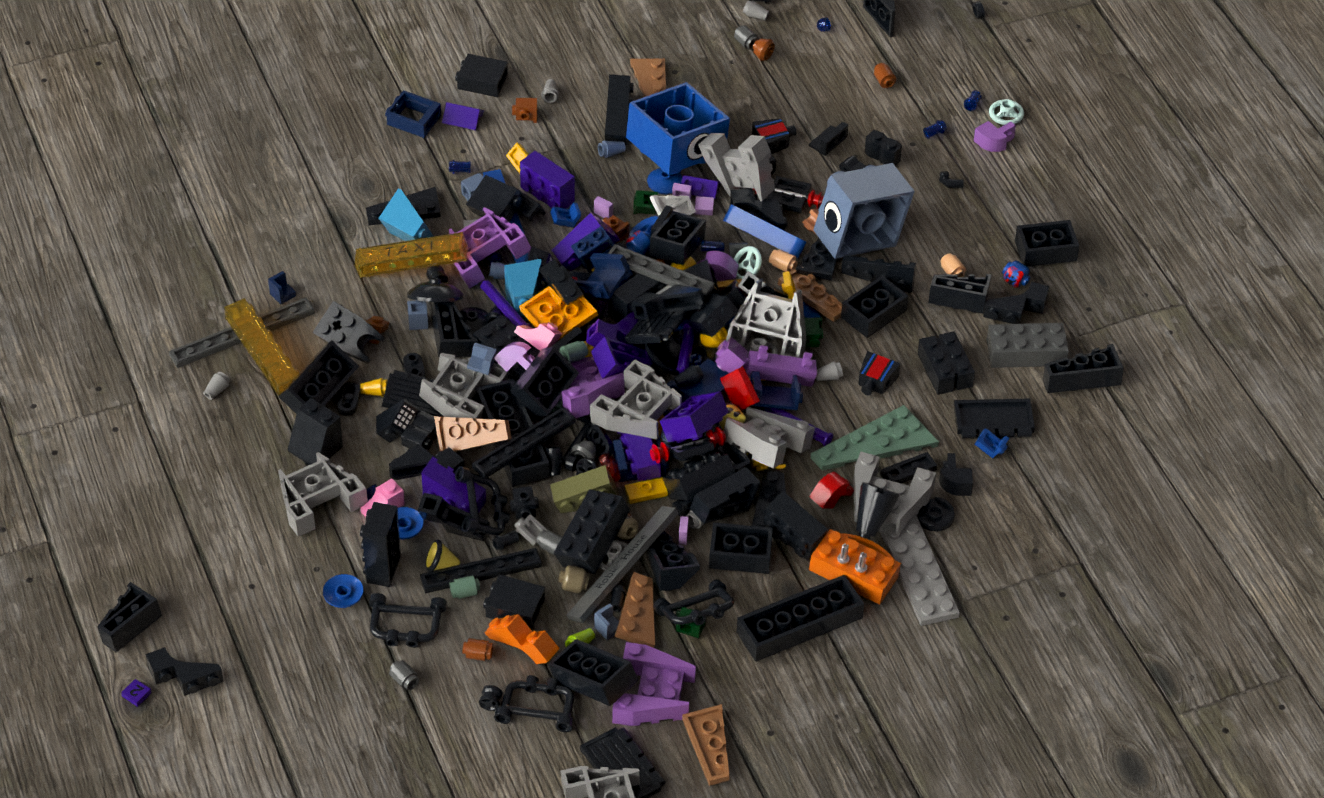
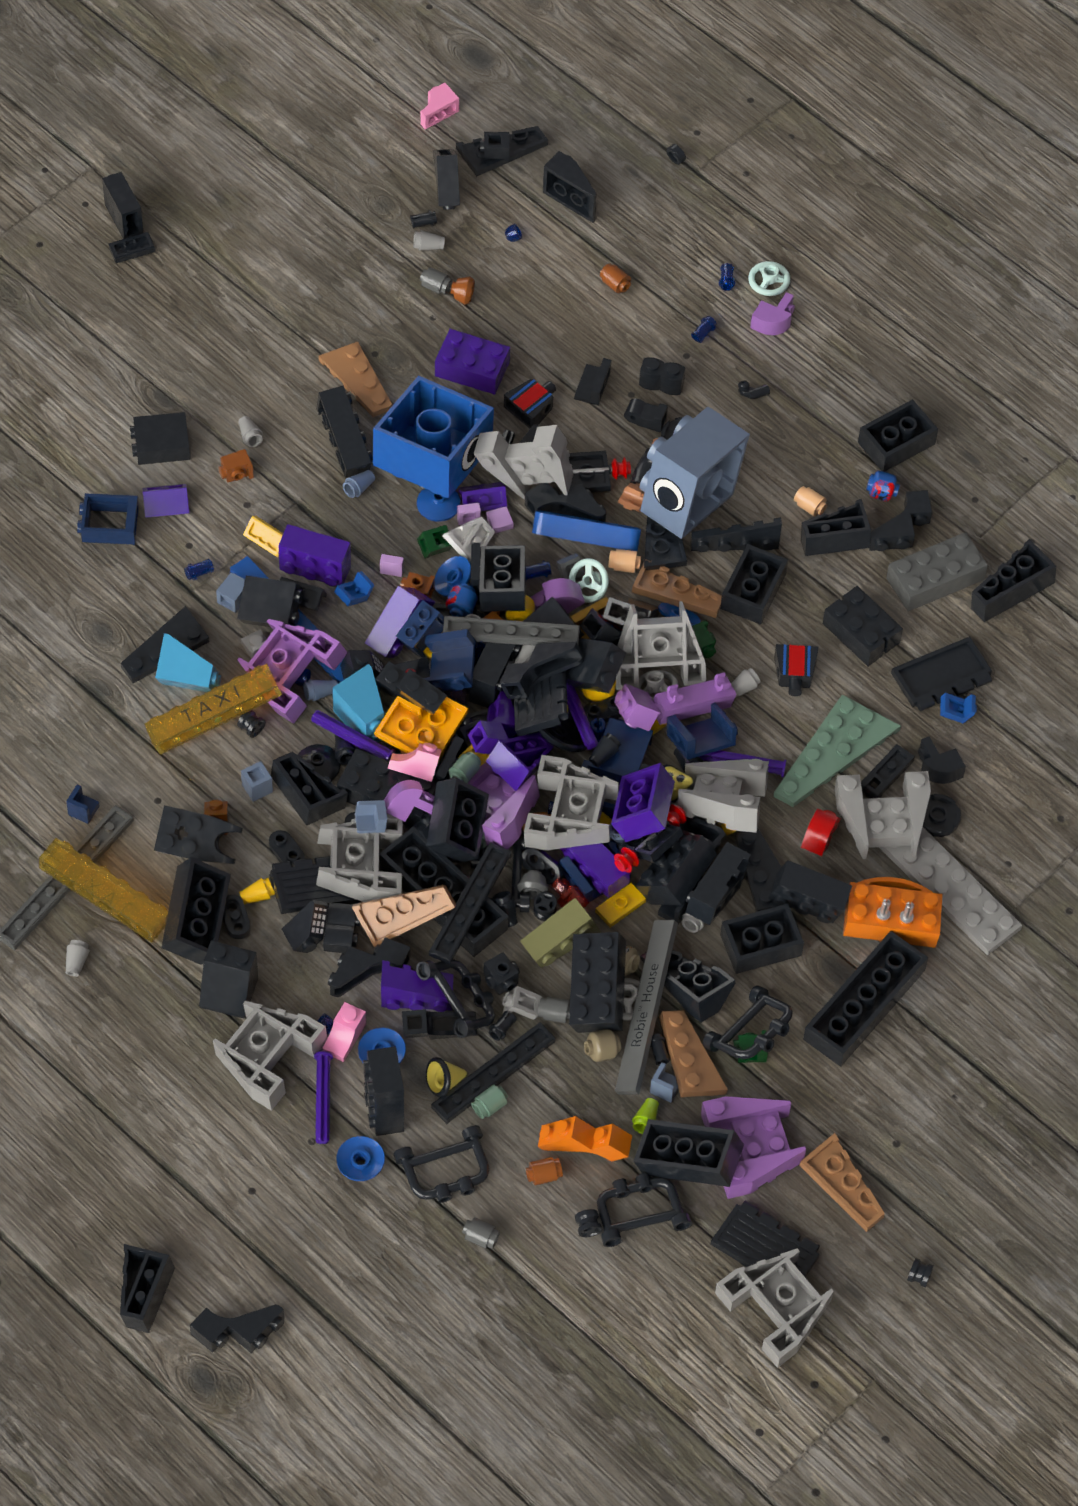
camera: 25 degrees left, 10 degrees up
dark purple tile [121,679,151,707] -> none
black dish [407,278,463,302] -> none
black brick [483,574,545,630] -> none
lavender tile [679,516,688,545] -> none
red tile [720,367,760,410] -> none
yellow plate [781,271,796,300] -> none
black cone [856,482,899,539] -> none
none -> dark purple axle [314,1051,333,1144]
none -> dark purple brick [435,329,510,395]

